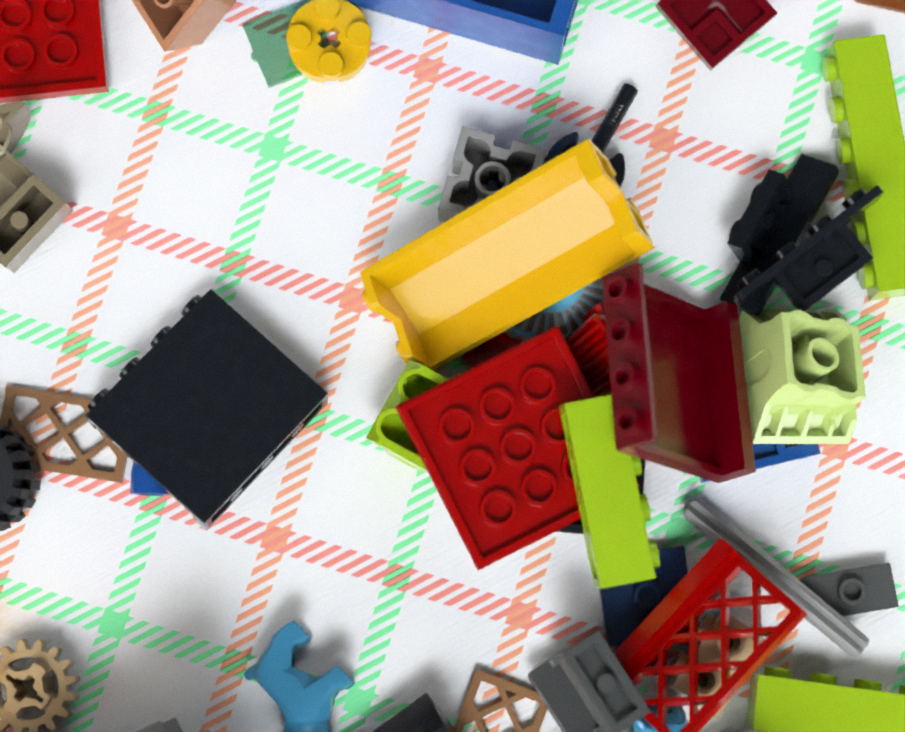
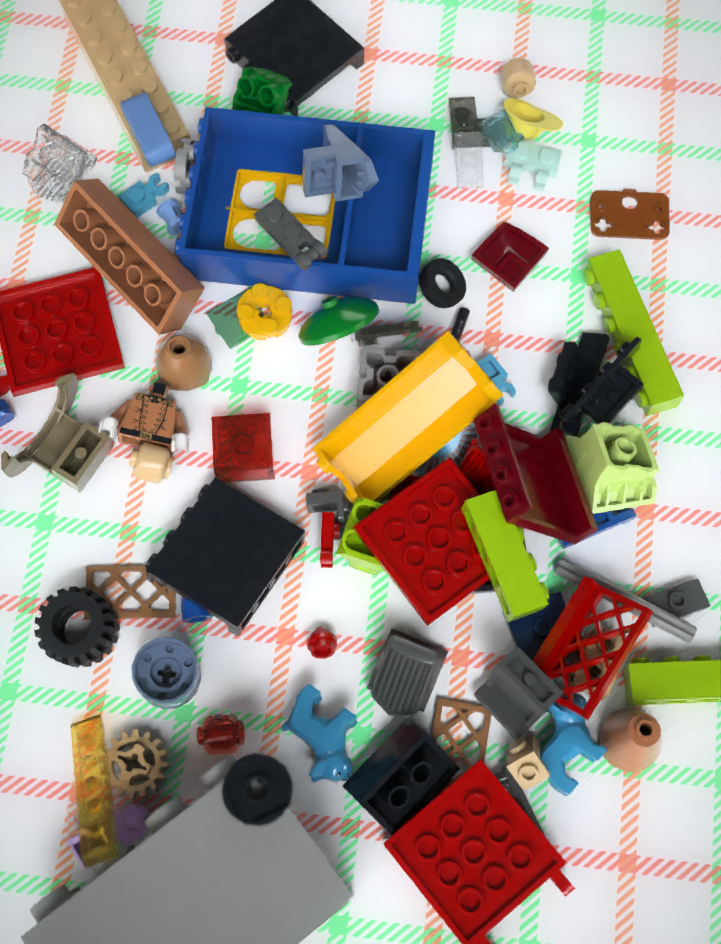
camera: 10 degrees left, 10 degrees down
none -> nougat torso [98,383,190,455]
none -> tan head [129,442,174,484]
none -> sand blue wheel [131,637,201,709]
none -> medium nougat piece [156,335,212,391]
none -> clear red head [197,713,245,756]
none -> clear red brick [211,413,275,483]
none -> green dish [298,296,380,346]
none -> dark grey bracket [306,488,350,526]
none -> red plate [307,626,337,659]
none -> red plate [320,512,340,568]
none -> clear smoke plate [350,321,423,347]
none -> dark grey piece [366,628,448,716]
none -> black tyre [419,258,466,309]
none -> medium azure plate [477,353,516,406]

